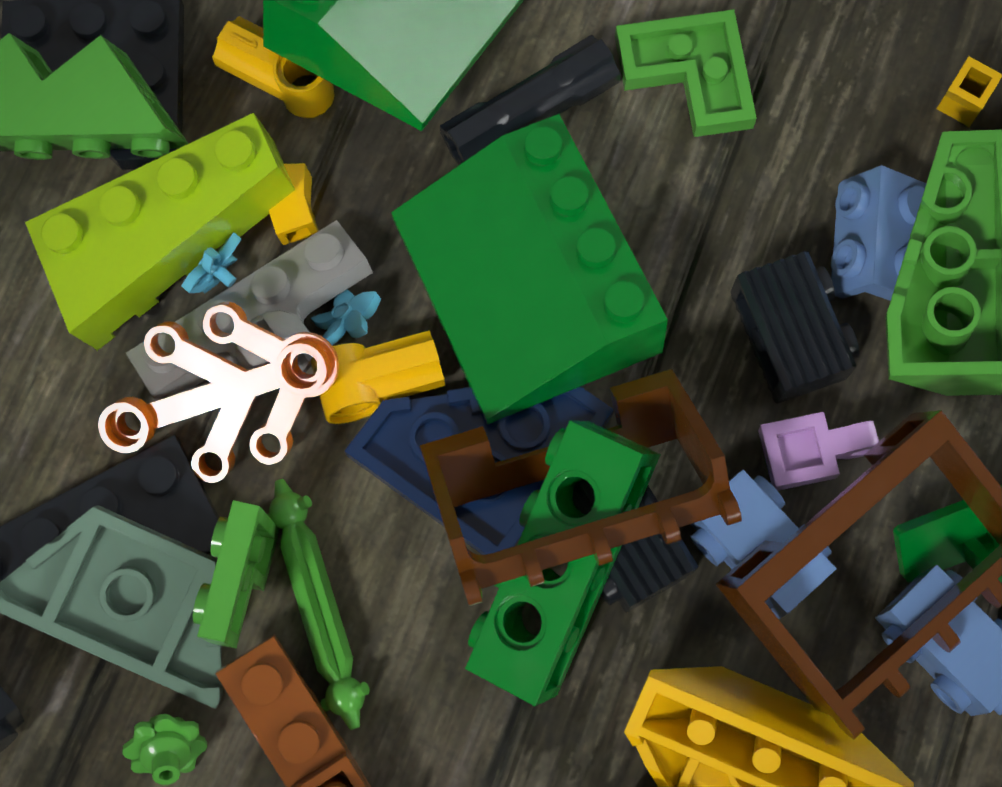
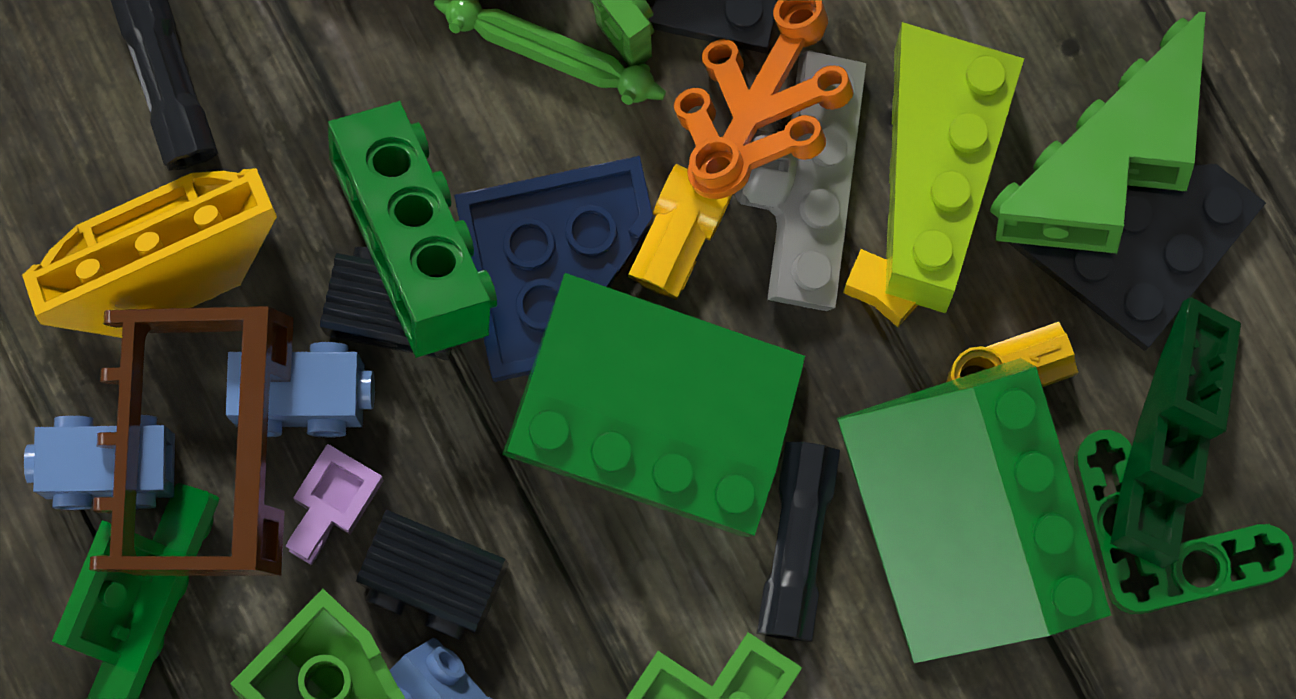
camera: 135 degrees right, 5 degrees up
medium azure plant [181,232,241,294] -> none
medium azure plant [311,289,381,346] -> none
reddish brown hinge [420,369,742,606] -> none

